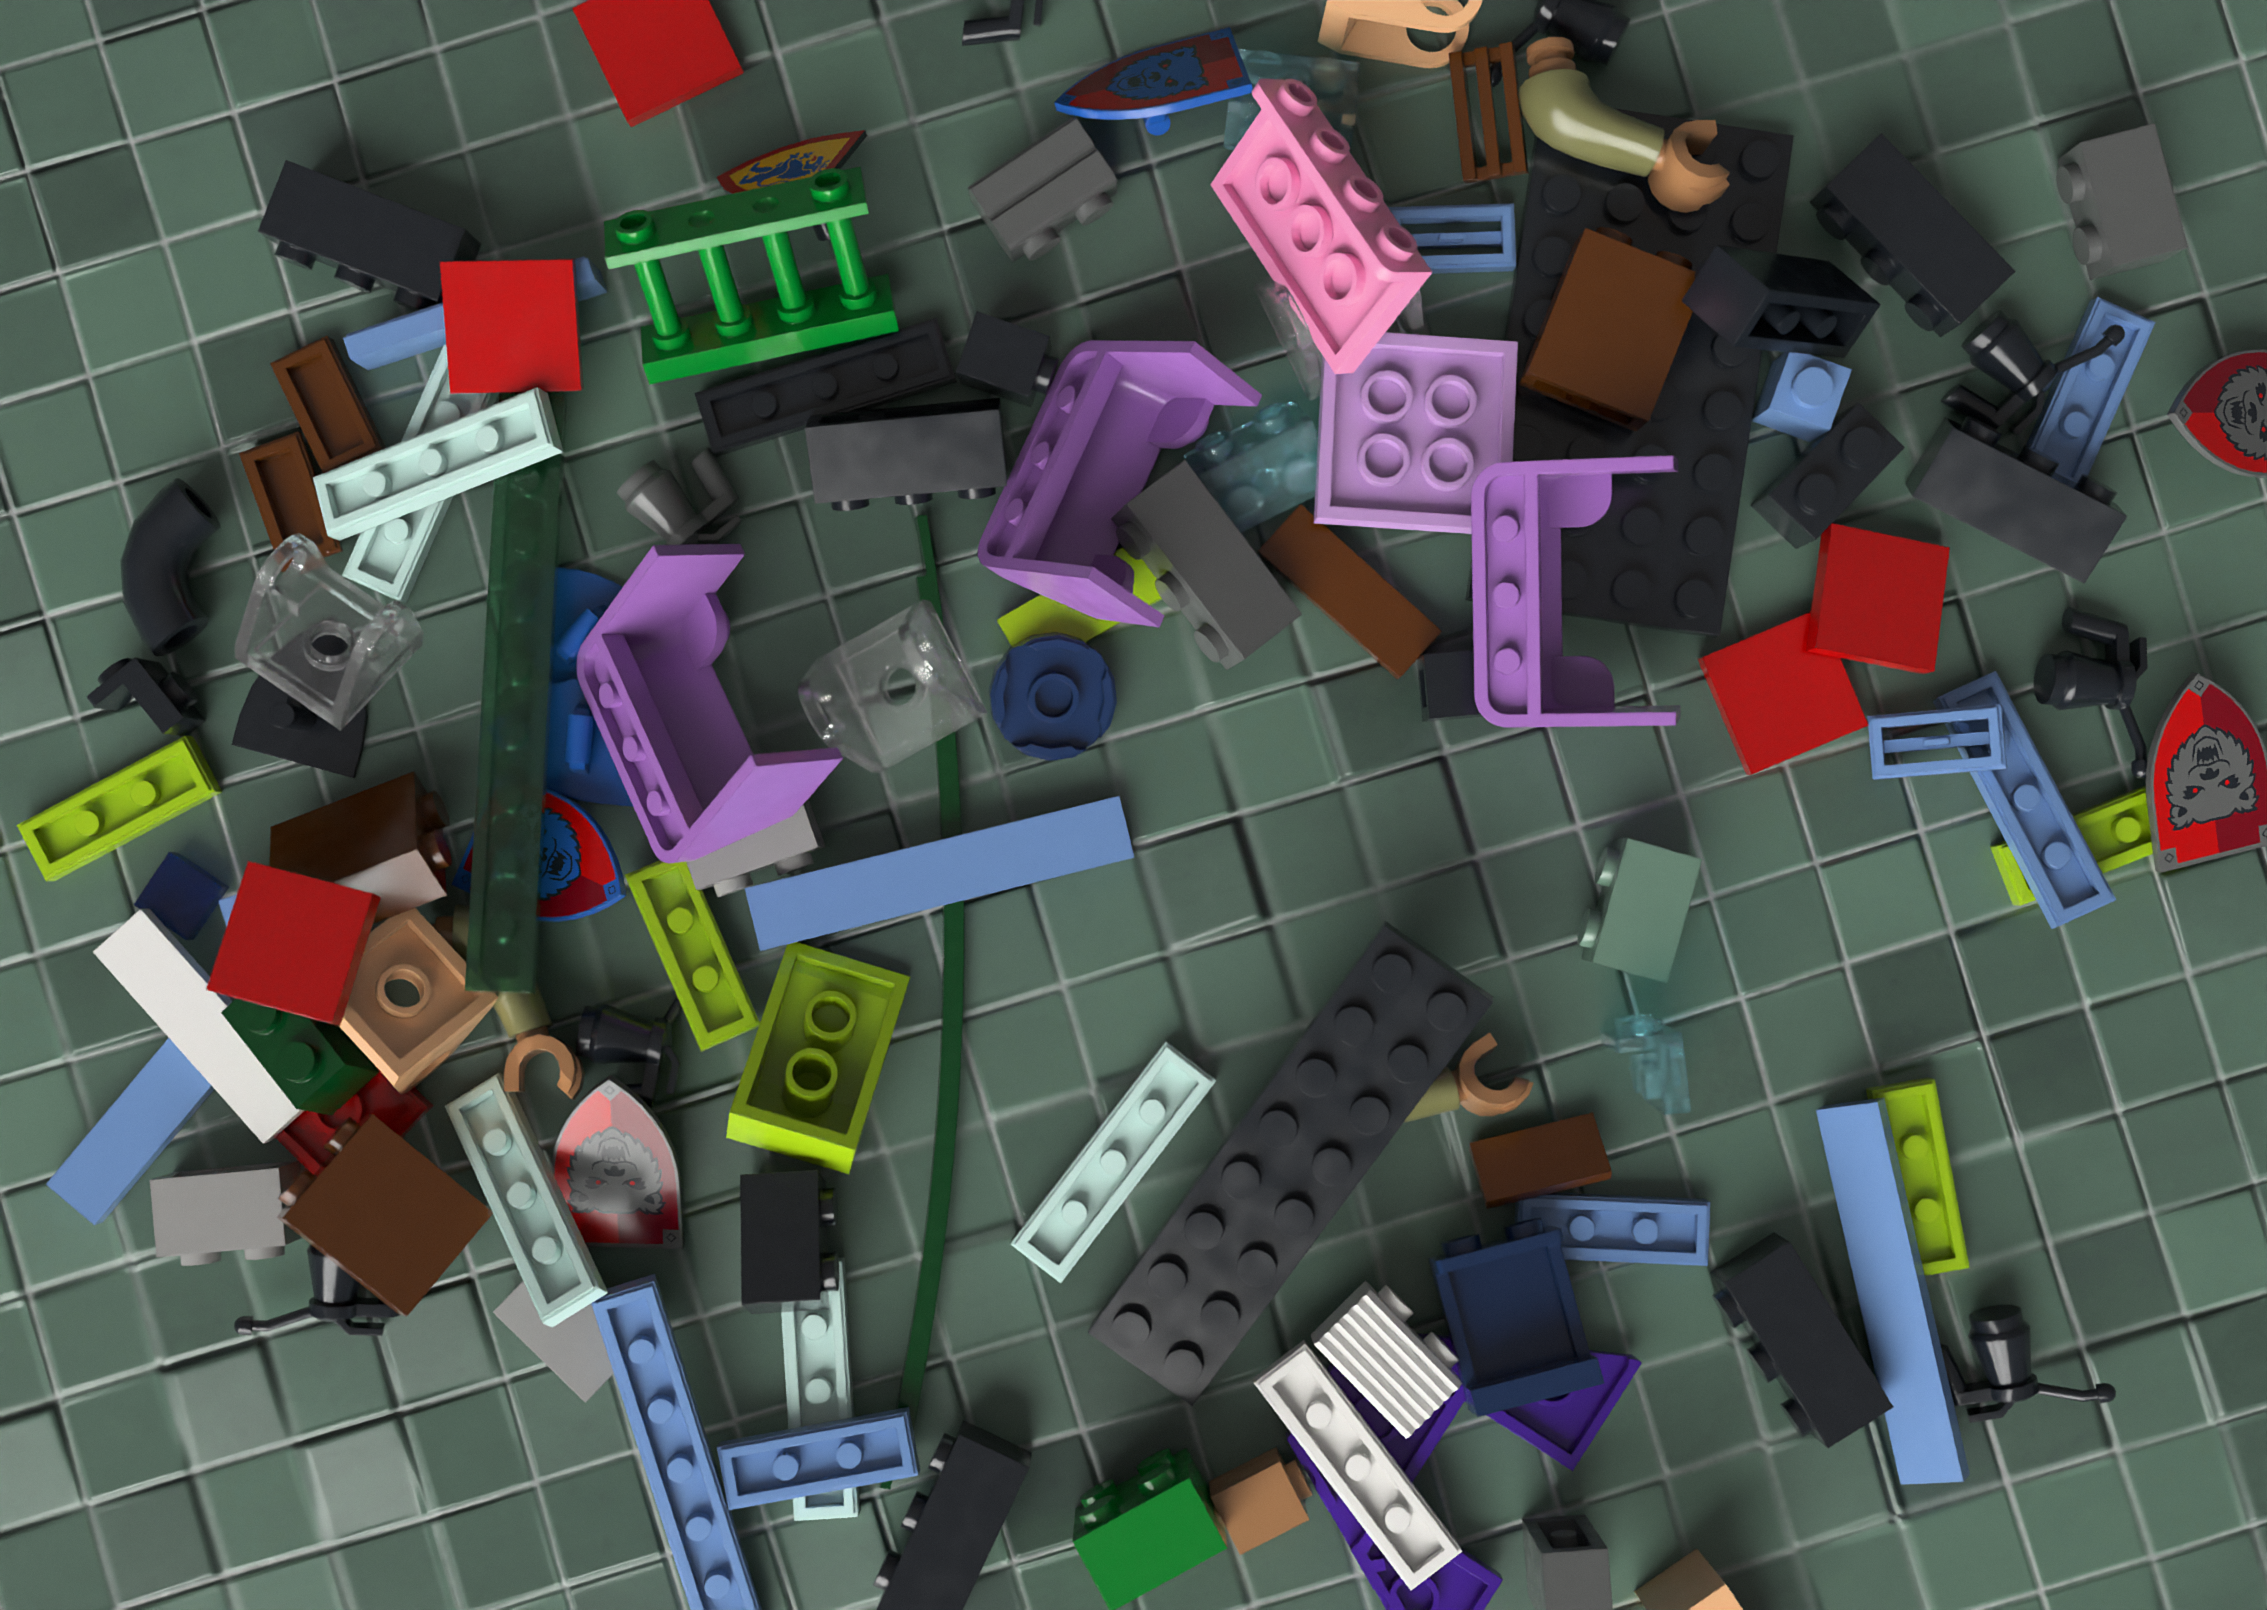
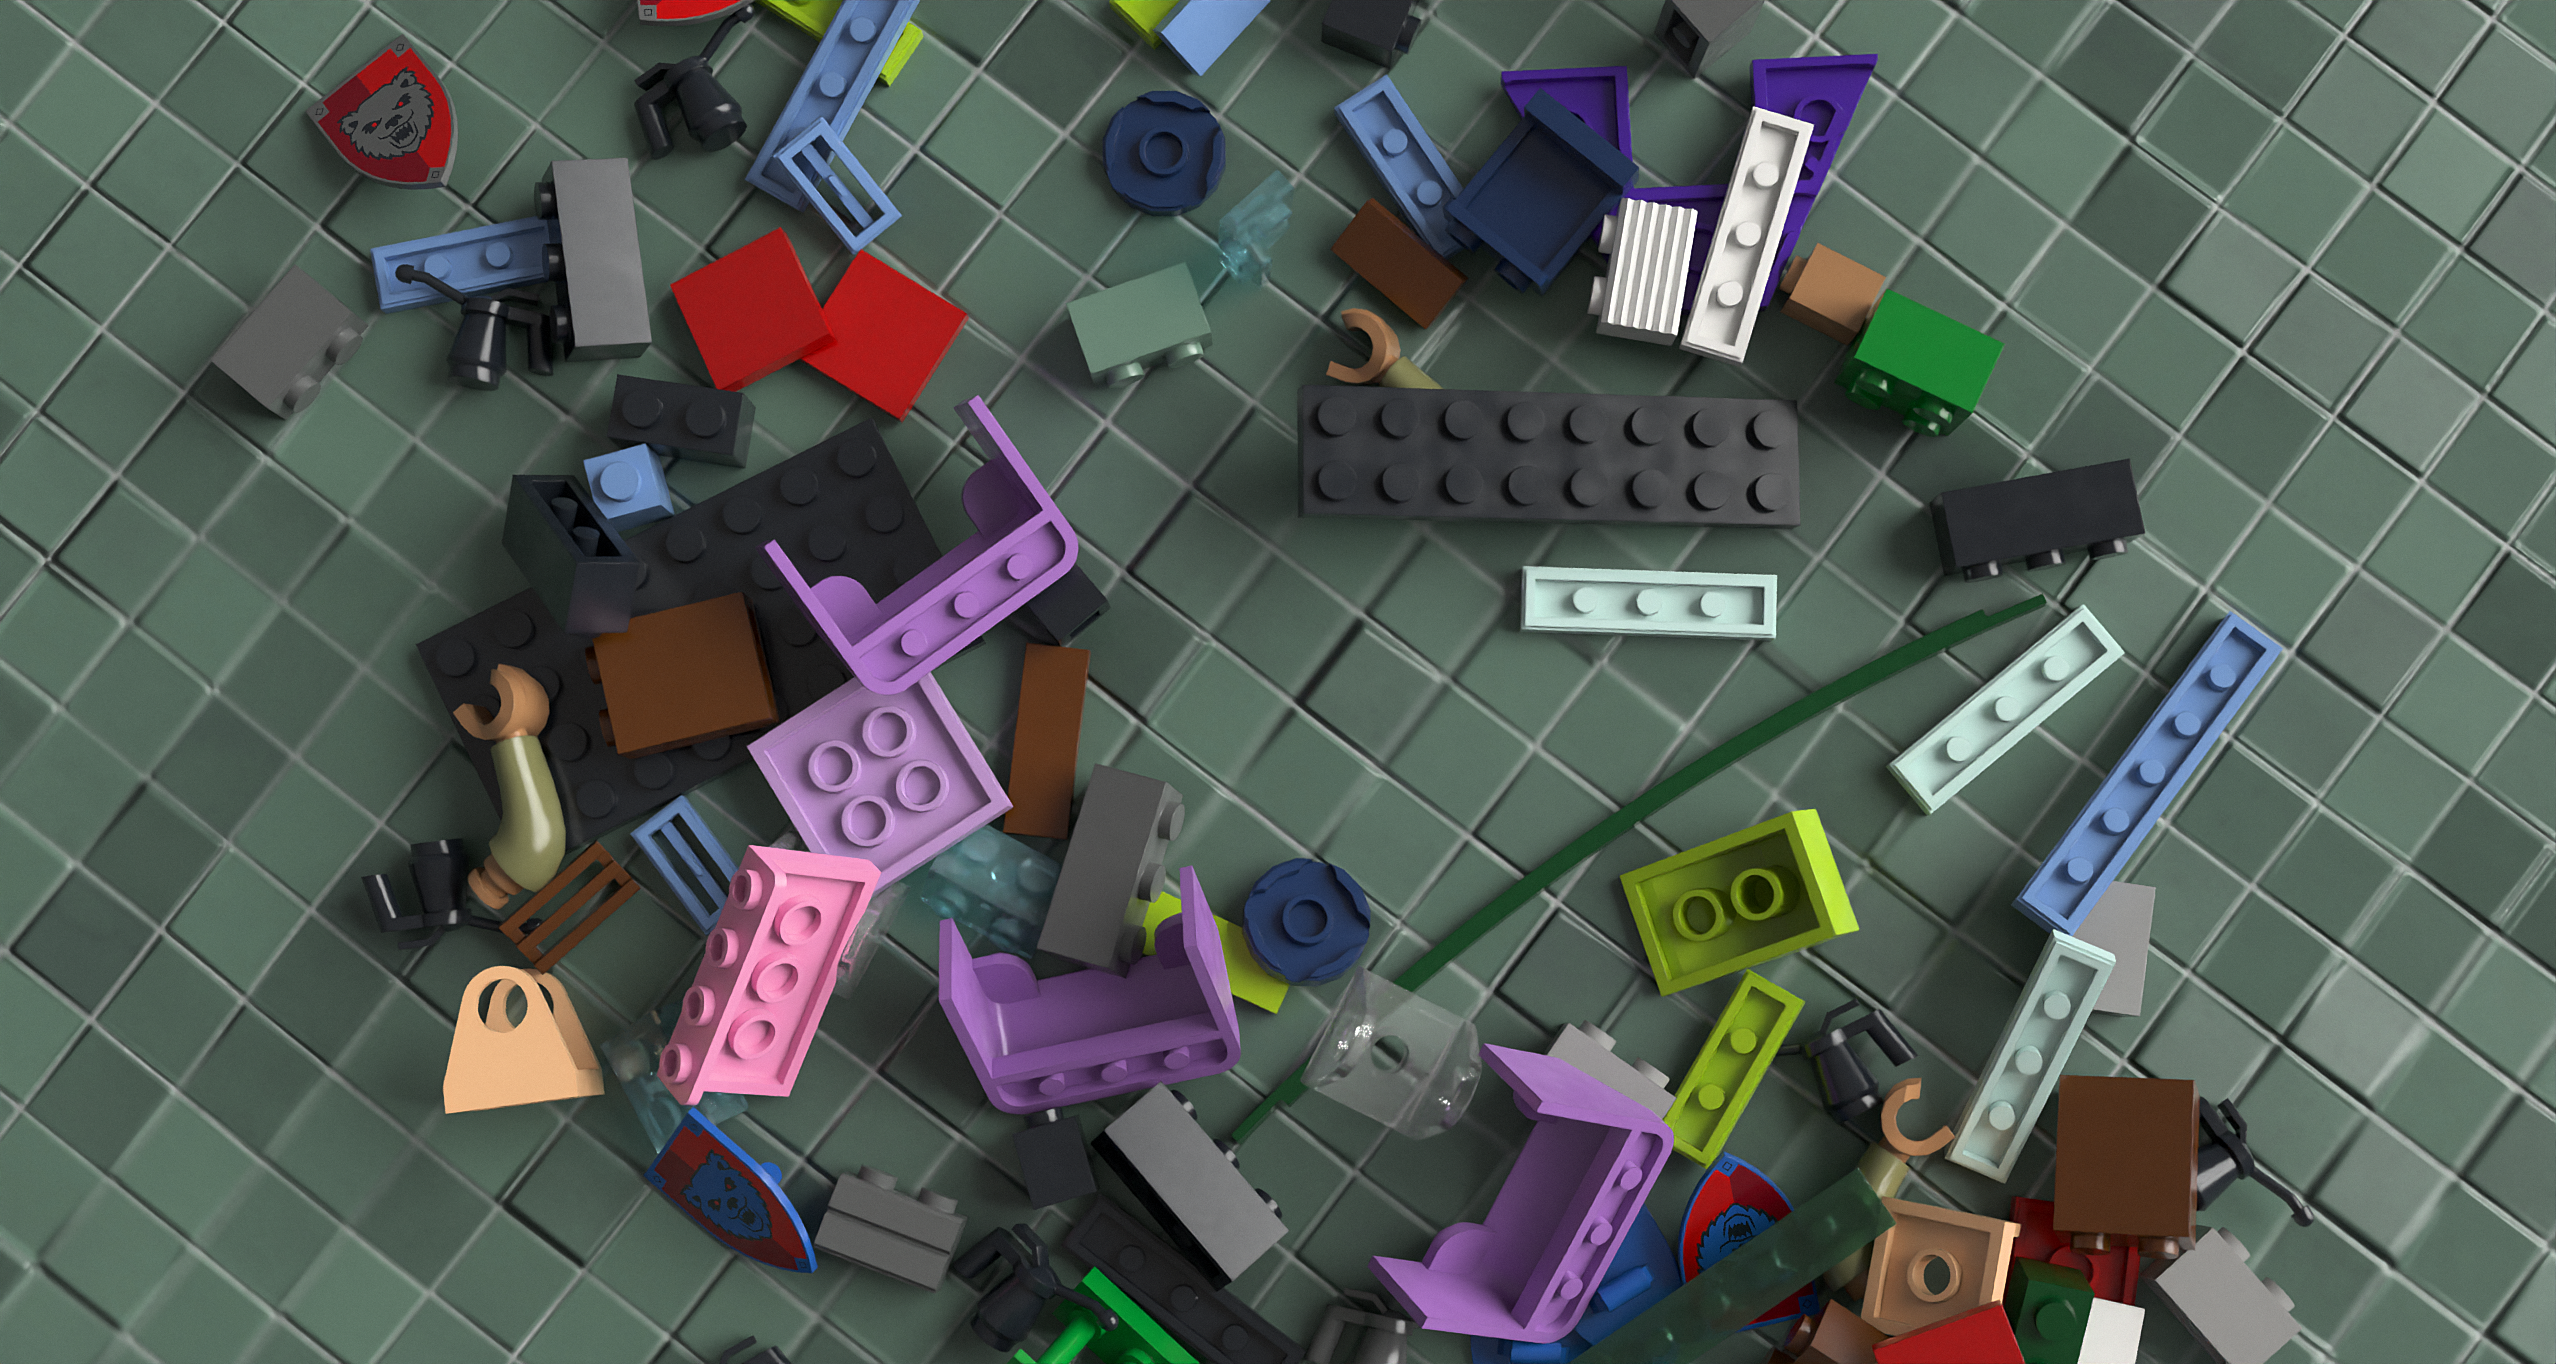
camera: 125 degrees left, 5 degrees down
shield [551,1075,684,1249] -> none
medium blue tile [717,1407,920,1510] -> none
black brick [740,1170,839,1314] -> none
medium blue tile [745,796,1135,951] -> none
black brick [1810,133,2016,337] -> none
none -> black piece [953,1223,1119,1353]
none -> dark blue tile [1103,91,1226,216]

